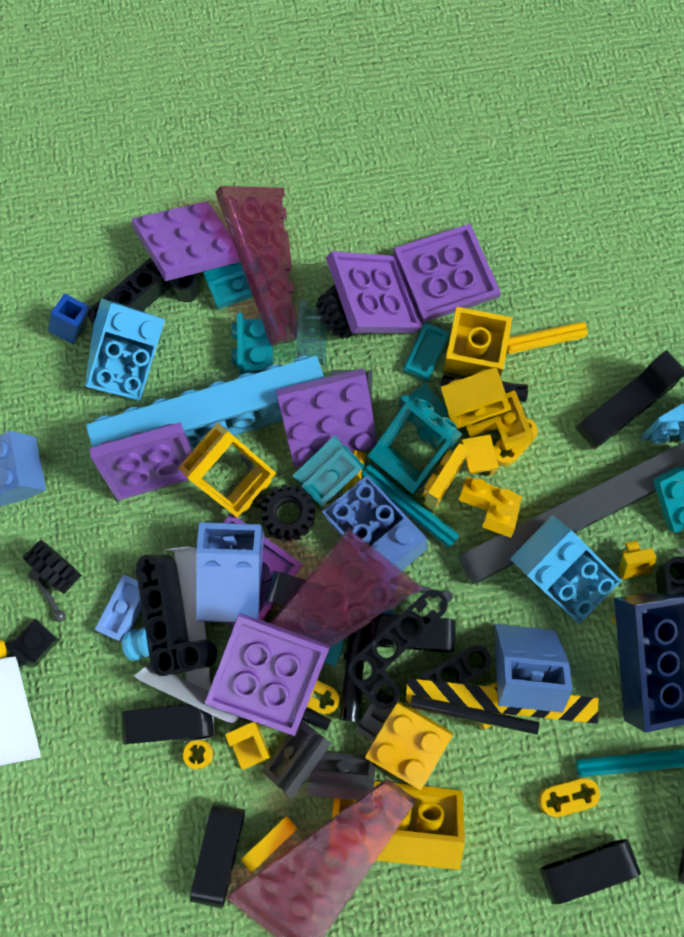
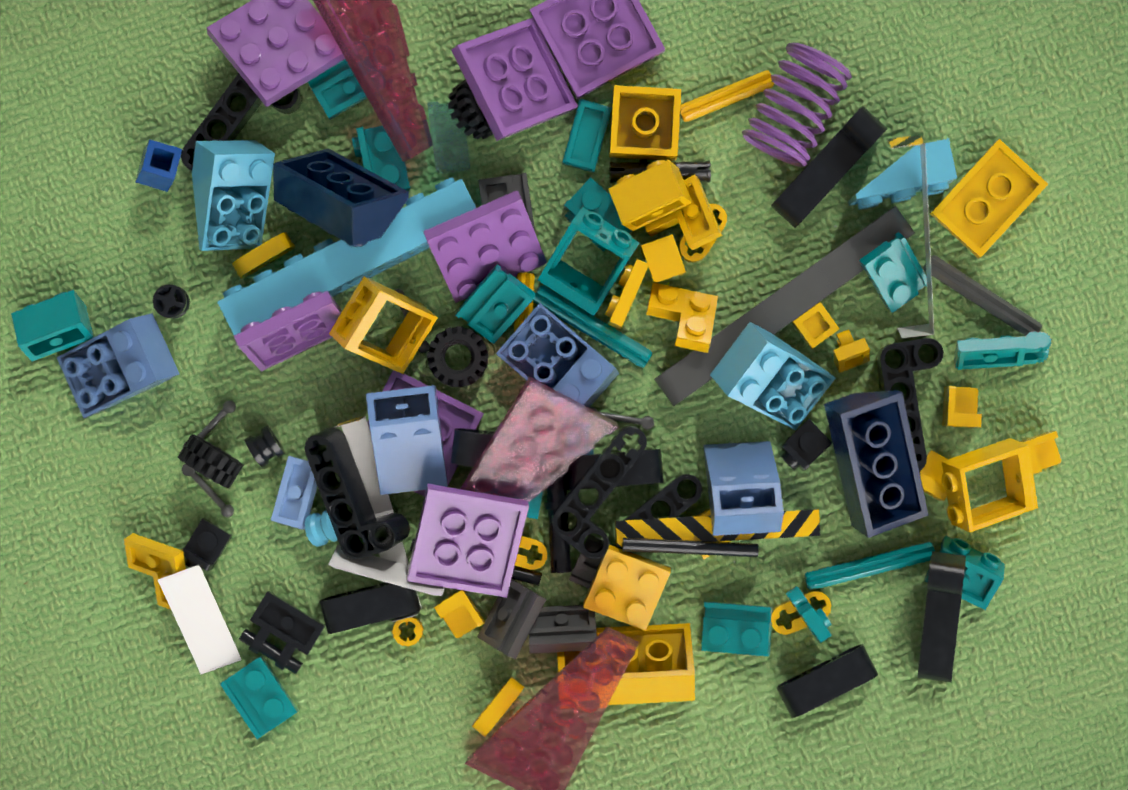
camera: 10 degrees left, 15 degrees up
black beam [190,802,246,909] -> none
none -> black wheel [153,284,190,319]
none -> dark grey hinge [183,400,236,447]
none -> teal plate [220,656,299,739]
none -> yellow beam [232,232,295,279]
none -> black plate [239,591,326,674]
none -> black wheel [245,425,285,468]
none -> dark blue slope [273,148,409,247]
none -> teal plate [701,602,773,657]
none -> medium lavender piece [742,42,852,167]
none -> black bracket [779,419,832,471]
none -> teal plate [785,586,832,643]
none -> yellow tile [792,302,840,349]

